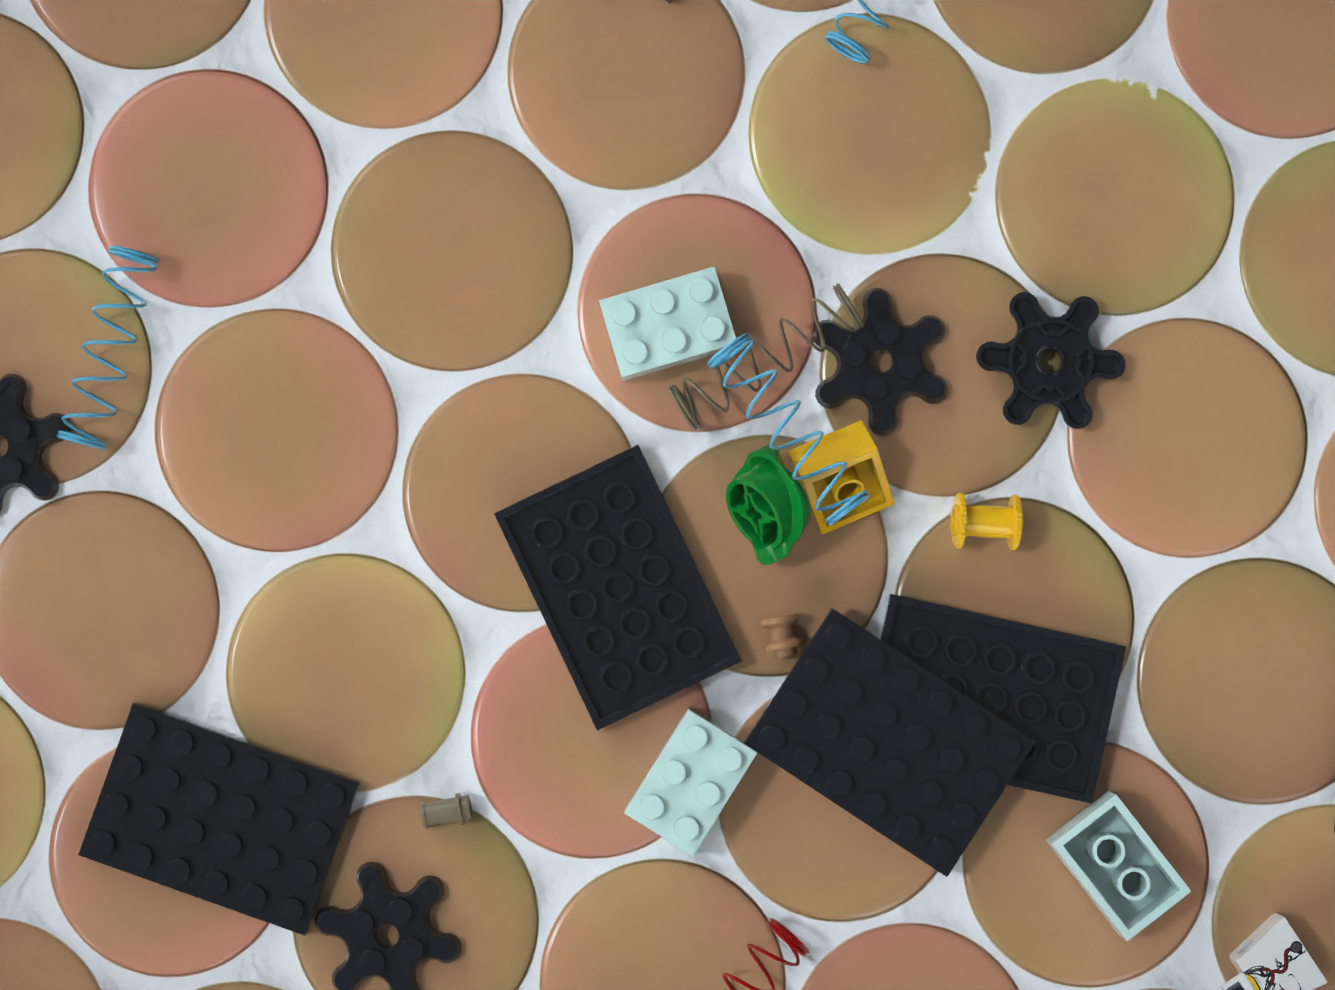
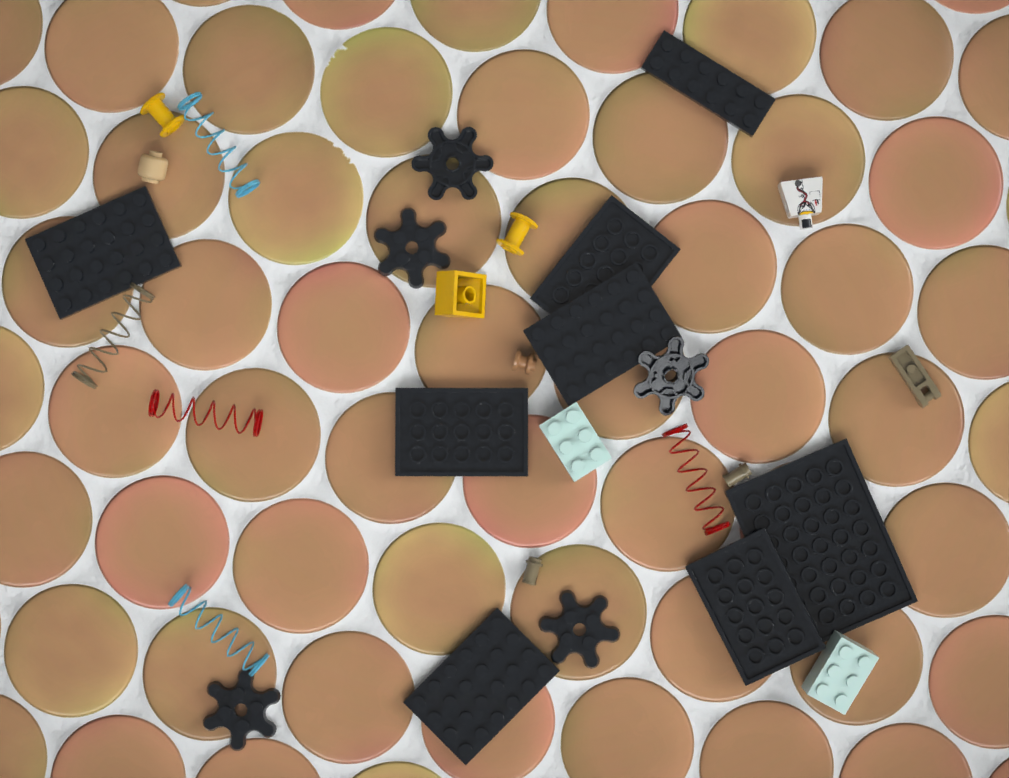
camera: 65 degrees left, 0 degrees up
light aqua brick [599,266,736,382] -> none
dark tan piece [668,283,865,431] -> none
medium azure piece [707,333,870,526] -> none
green piece [726,445,811,565] -> none
light aqua brick [1045,791,1191,941] -> none
none -> red piece [148,389,263,437]
none -> plate [633,336,709,416]

